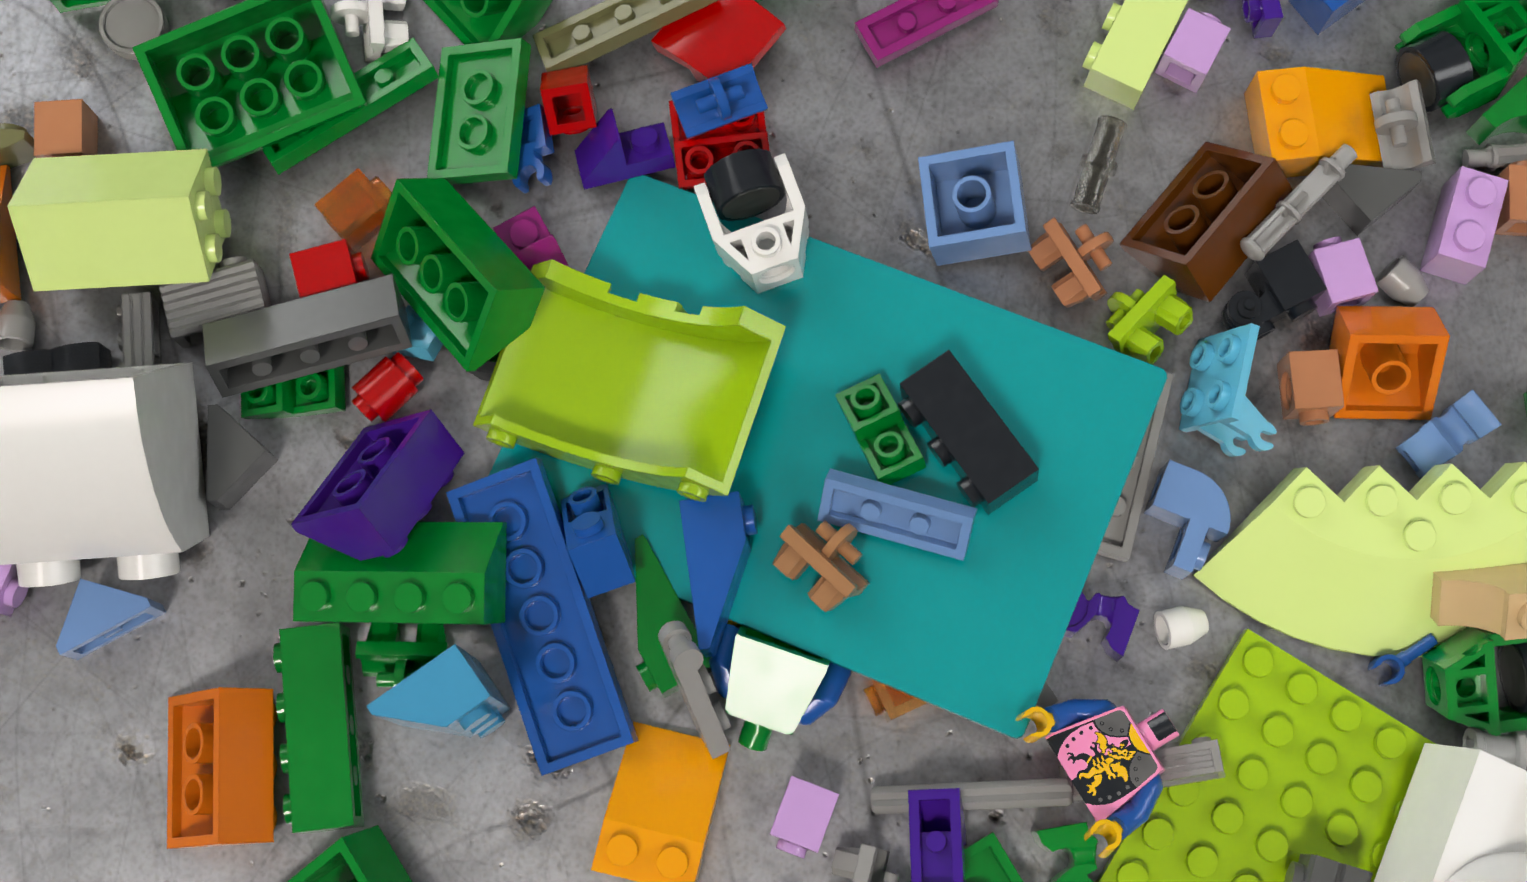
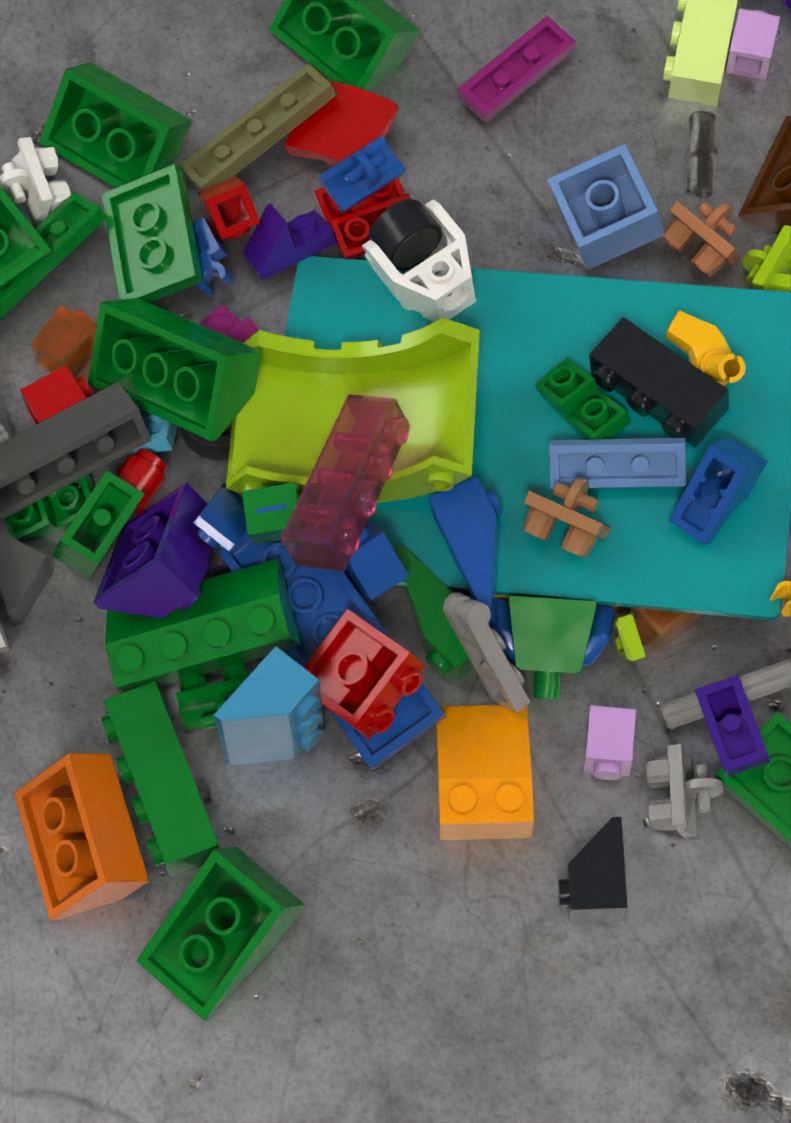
camera: 15 degrees left, 10 degrees down
none -> green slope [52,470,144,580]
none -> blue slope [194,483,247,552]
none -> green brick [242,482,314,545]
none -> clear pink brick [280,394,410,572]
none -> red plate [303,609,425,740]
none -> lime tile [613,613,646,662]
none -> yellow arm [665,310,746,386]
none -> blue arch [669,437,768,545]

